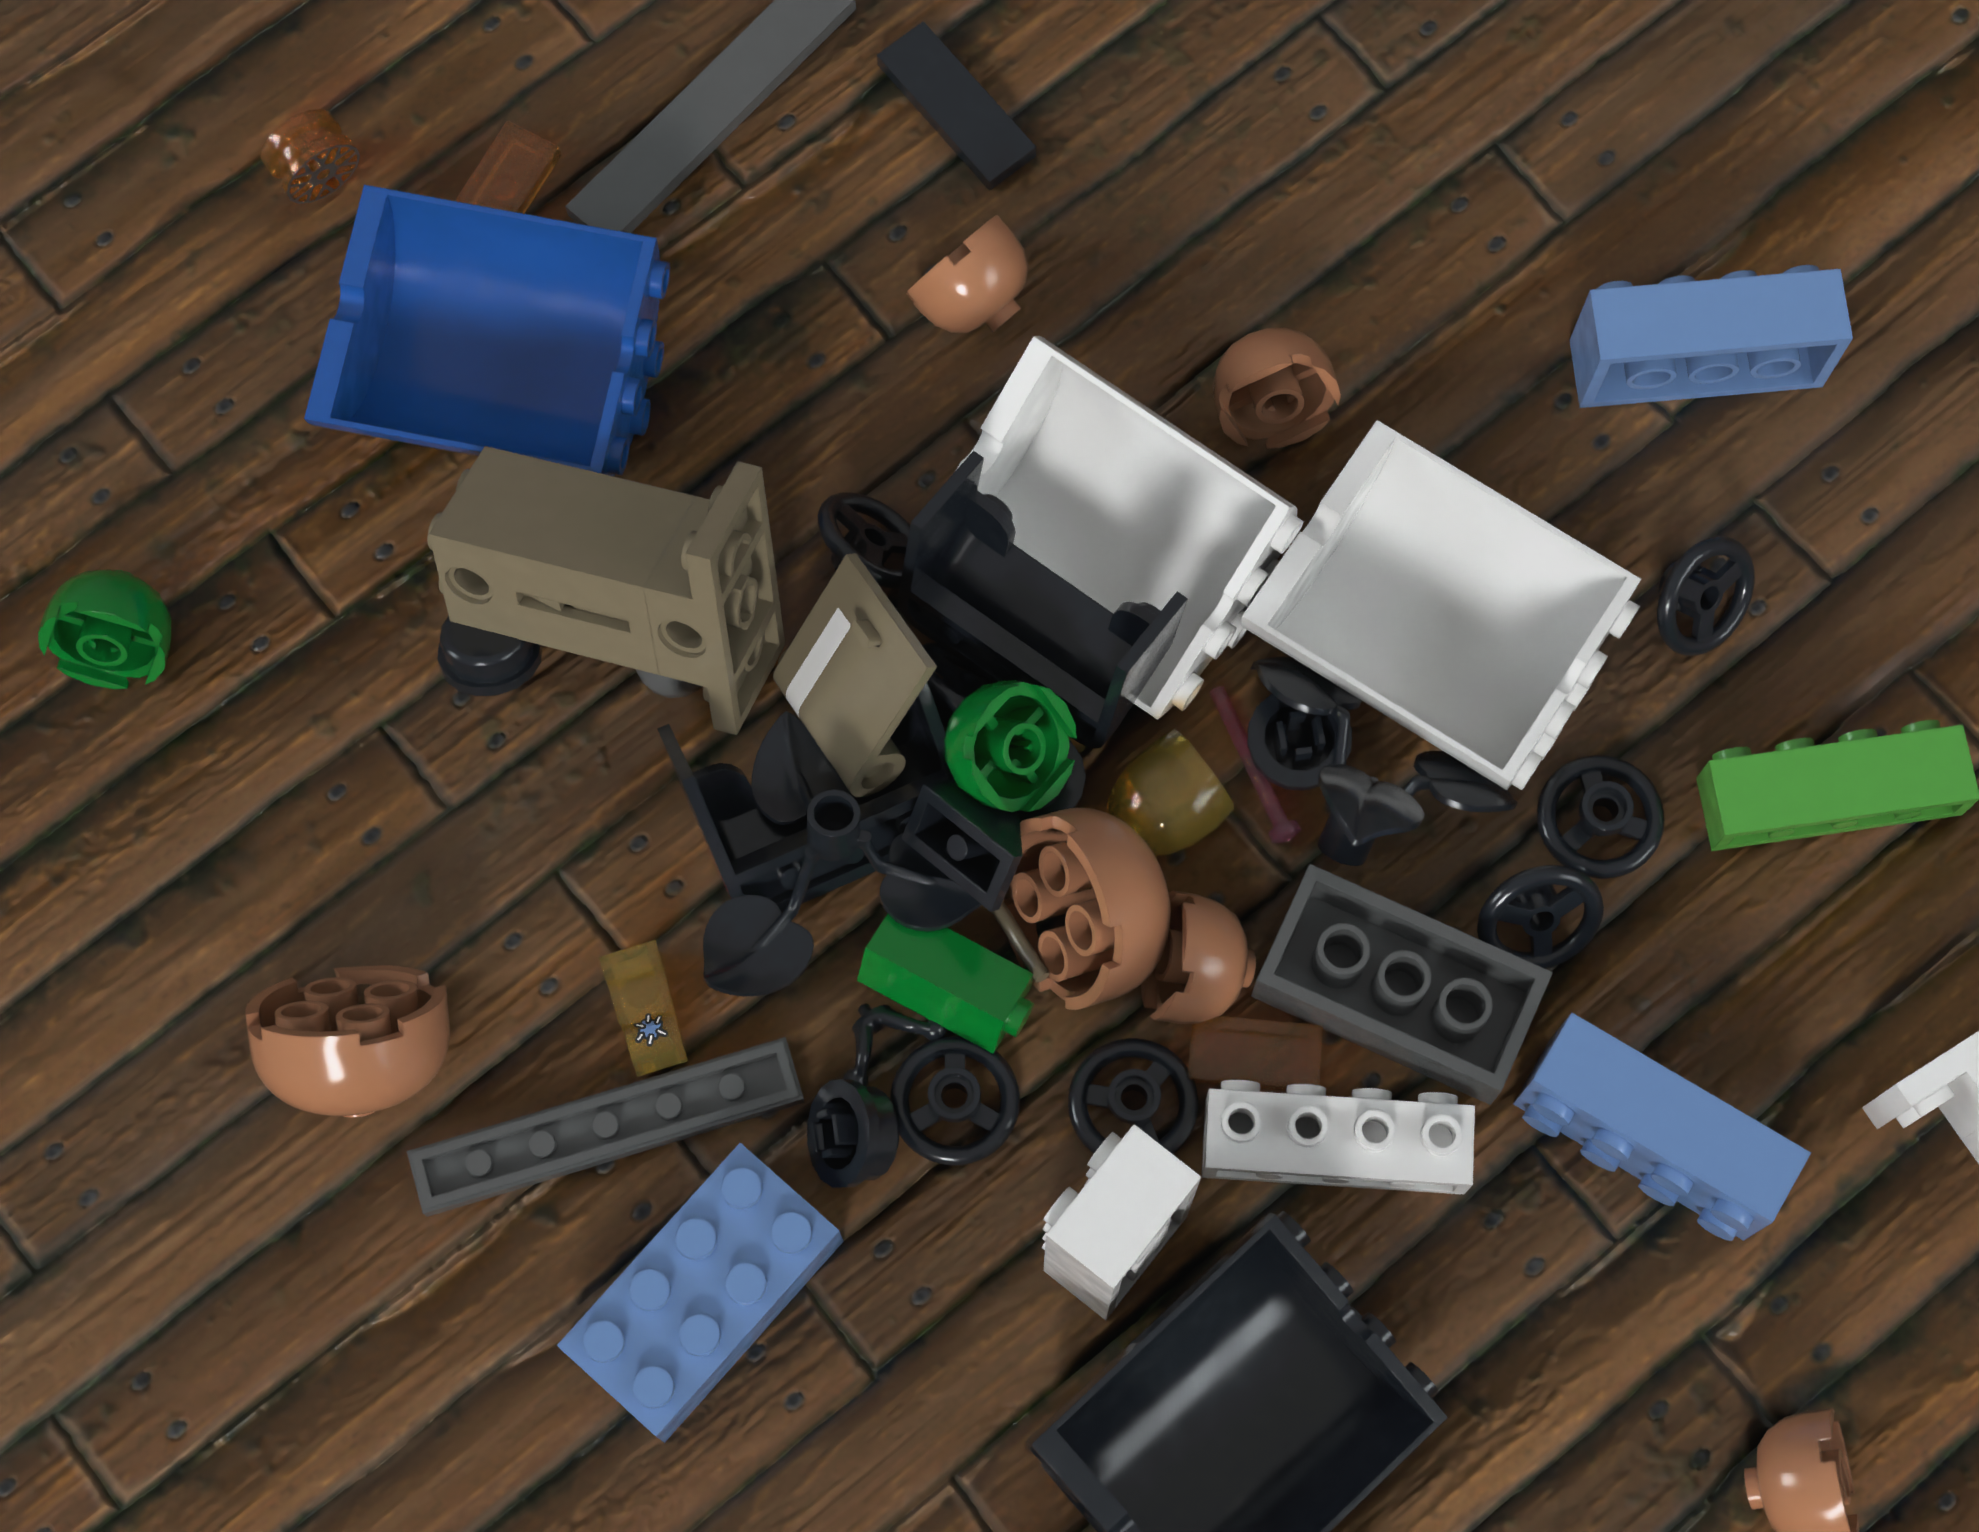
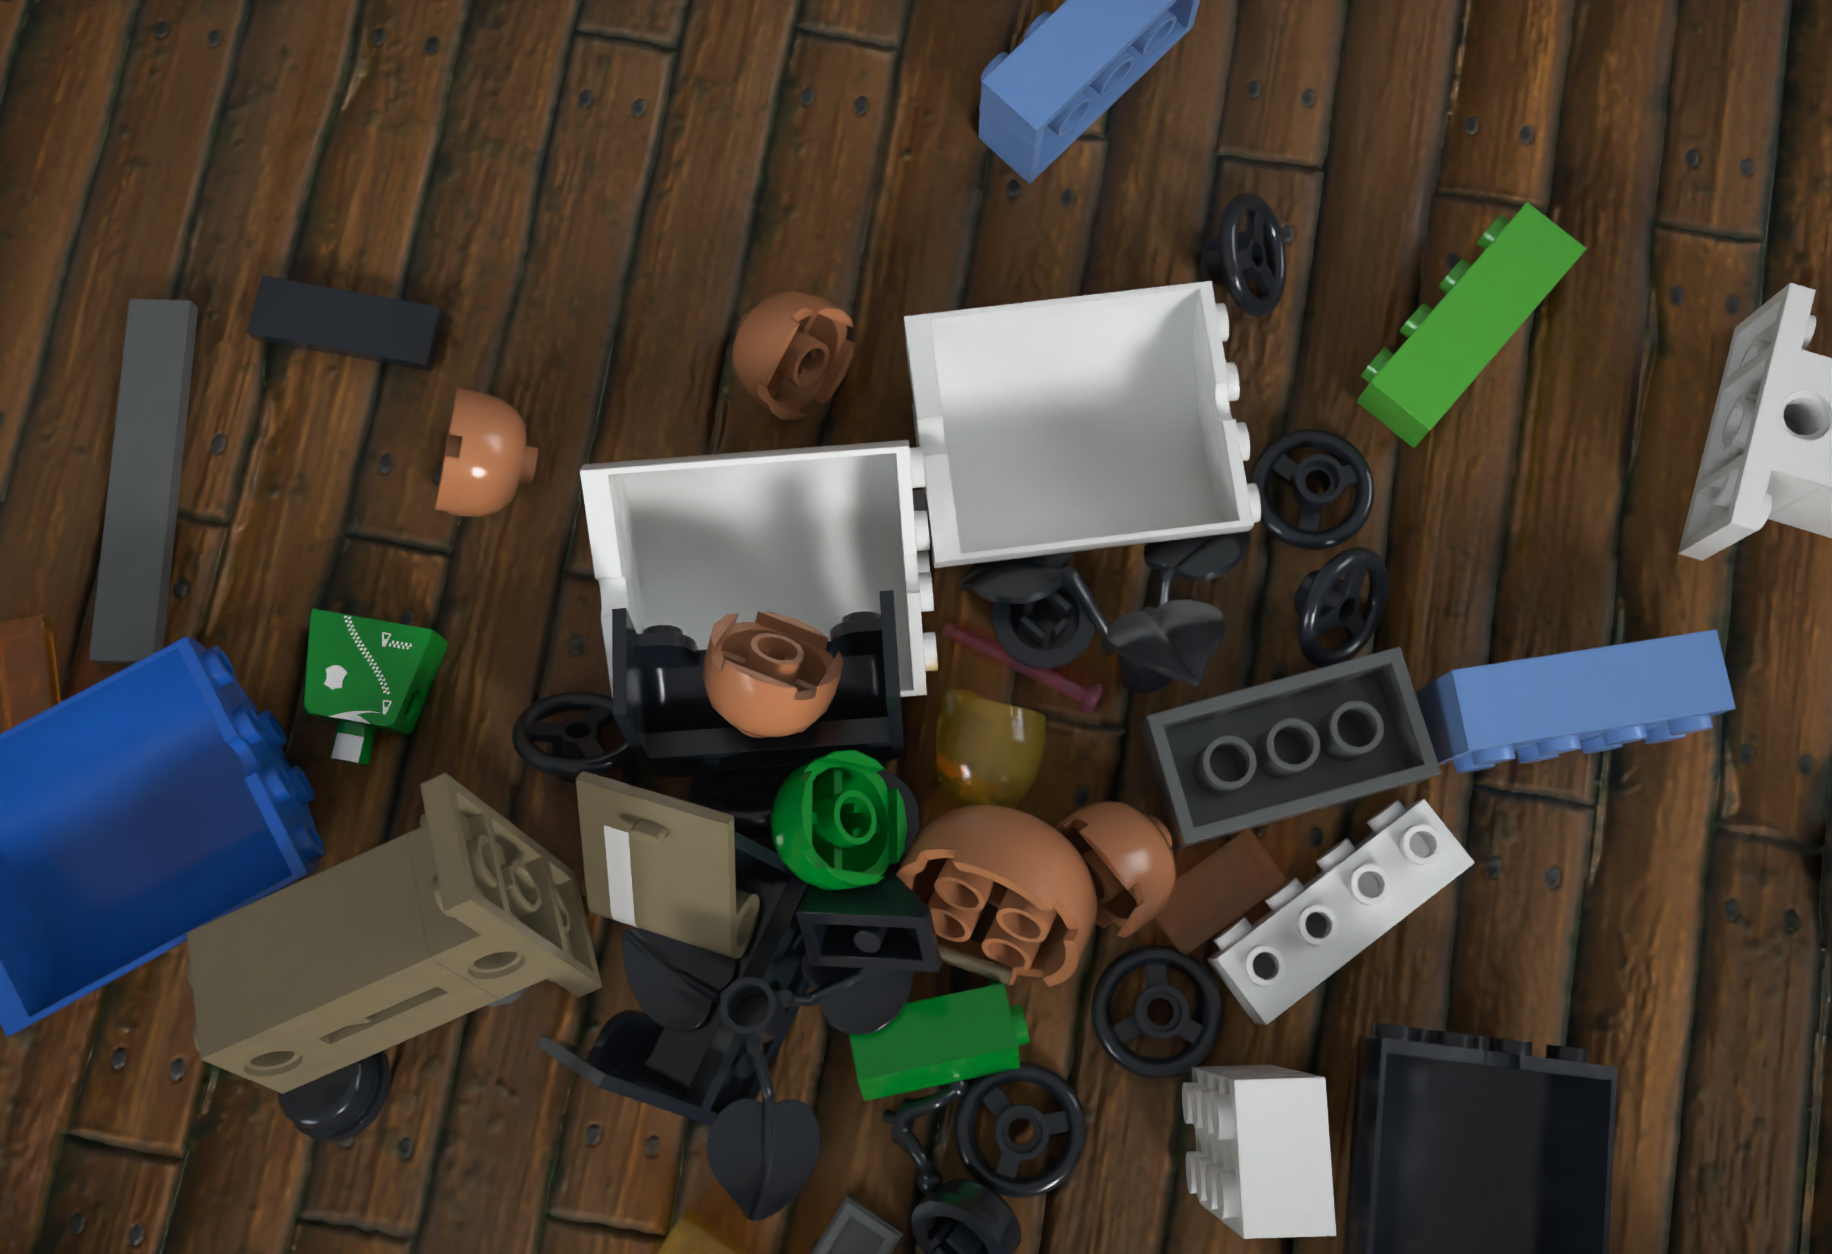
camera: 40 degrees left, 5 degrees up
none -> green torso [304,608,448,766]
none -> nougat cylinder [702,611,843,738]

